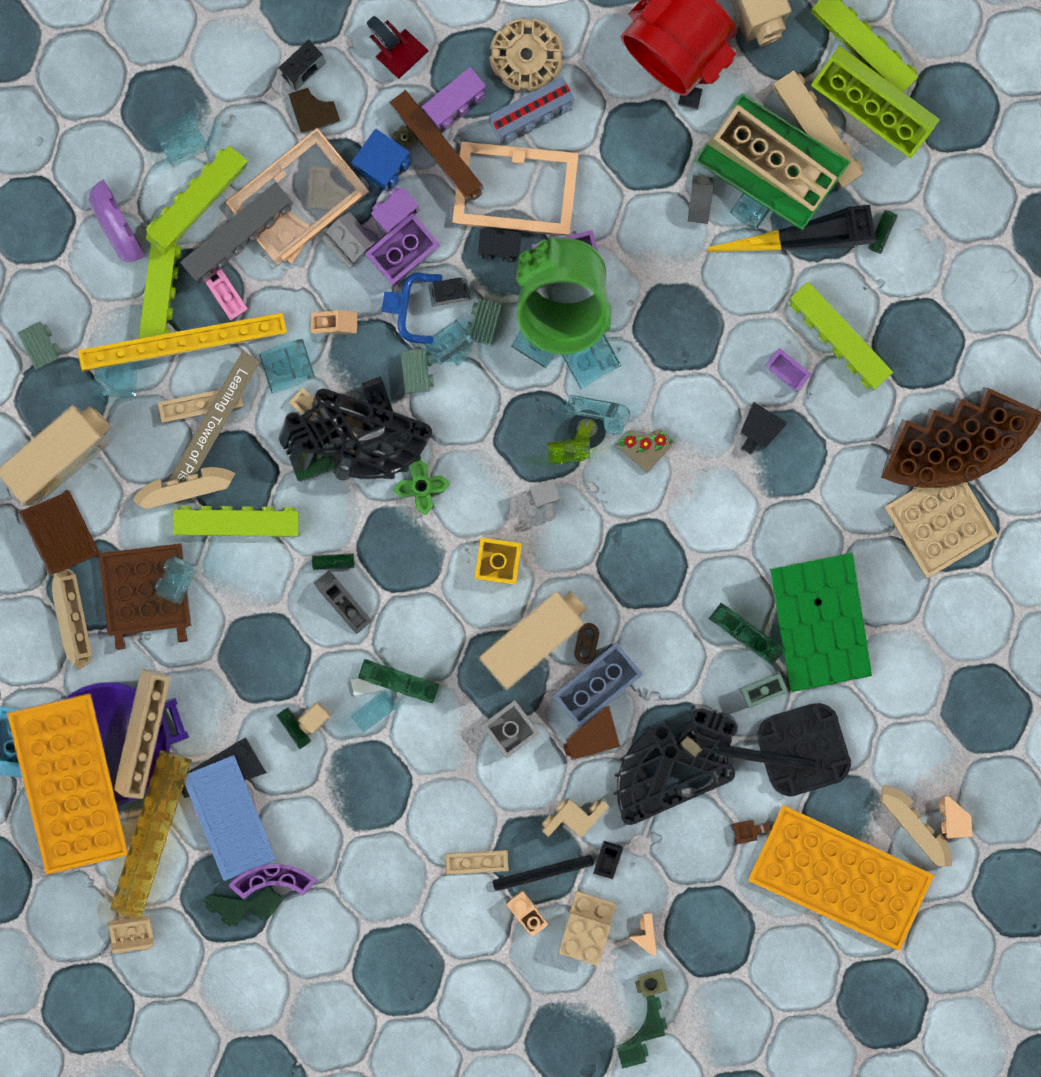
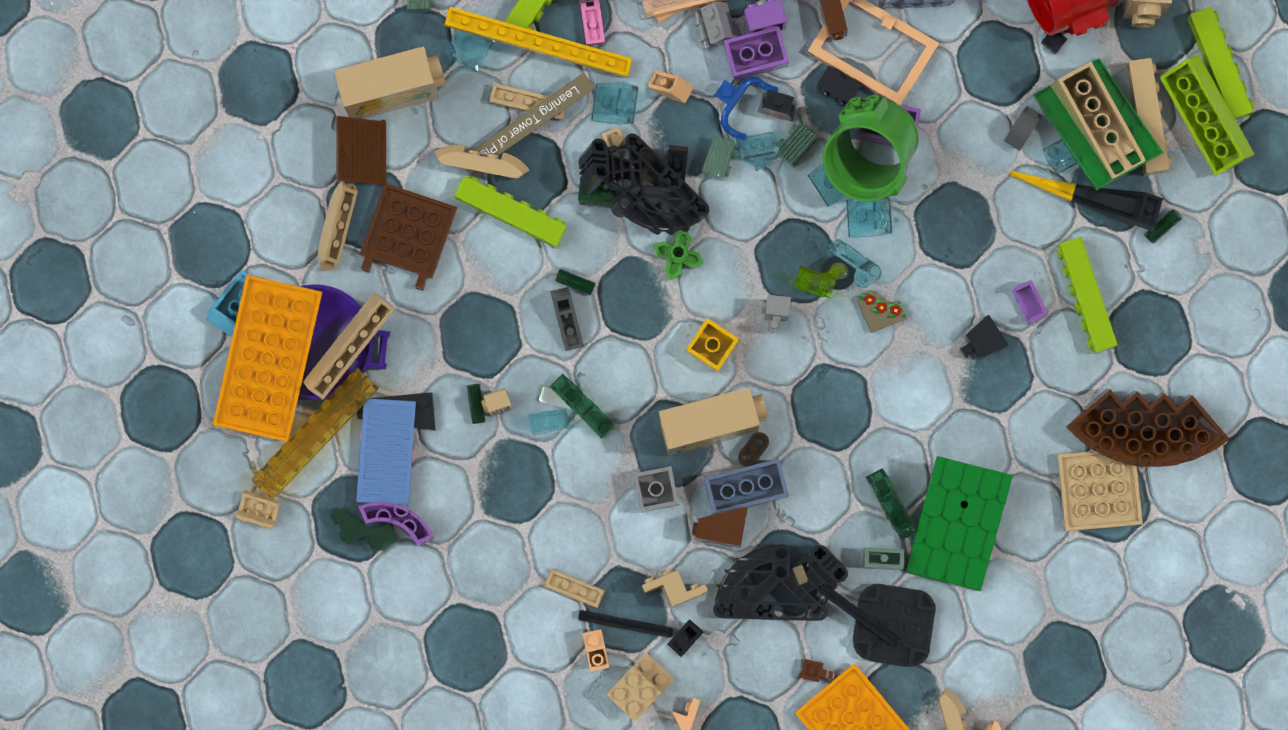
camera: 35 degrees right, 5 degrees down
clear light blue slope [155,556,197,605] -> none

